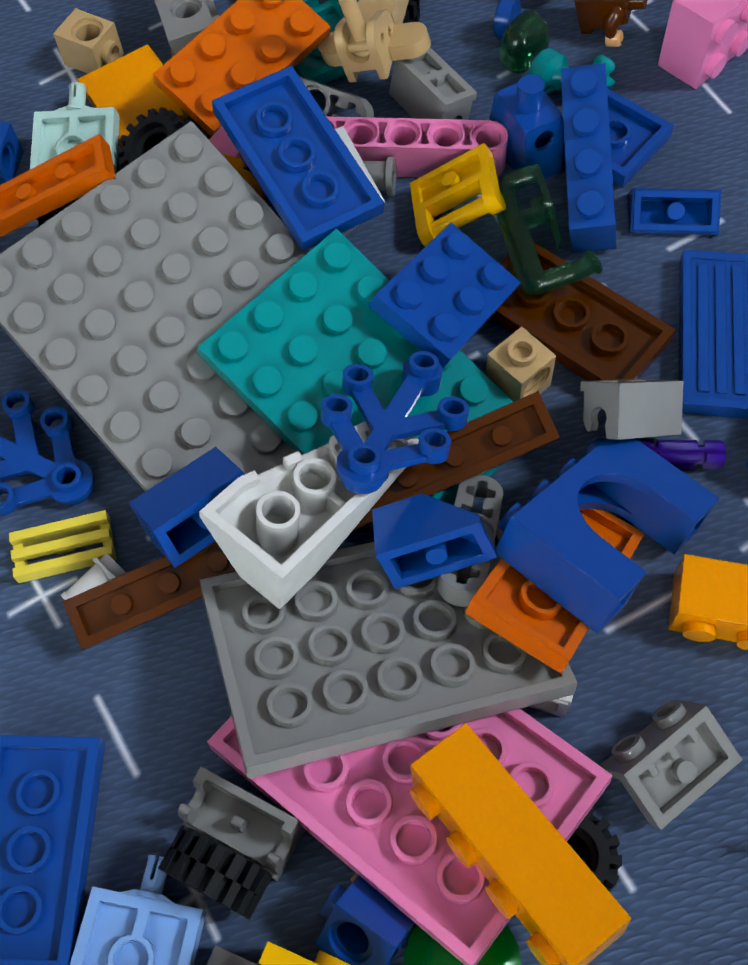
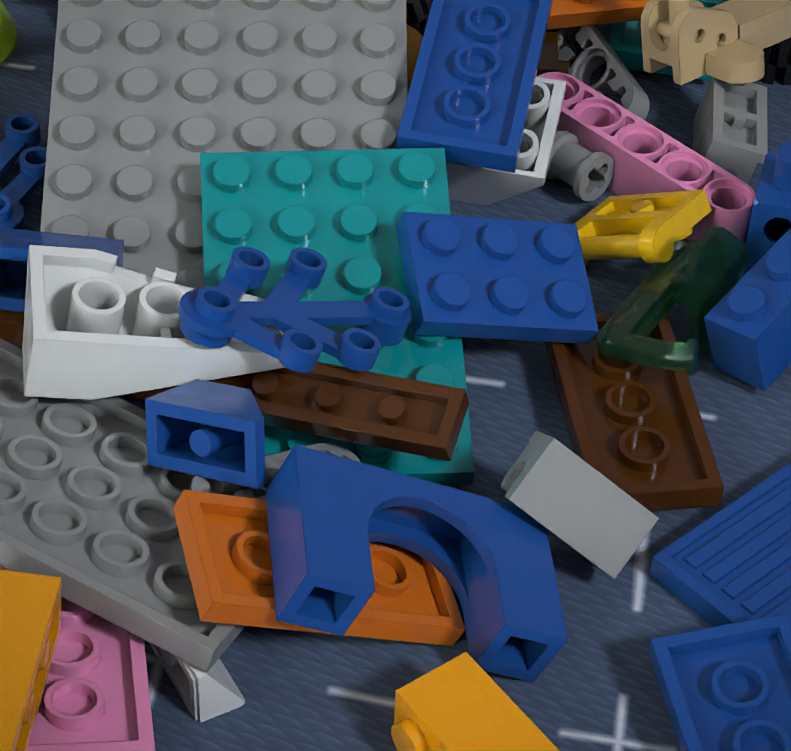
camera: 35 degrees right, 20 degrees down
tan brick [486,326,556,402] -> none
dark purple axle [637,439,726,469] -> none

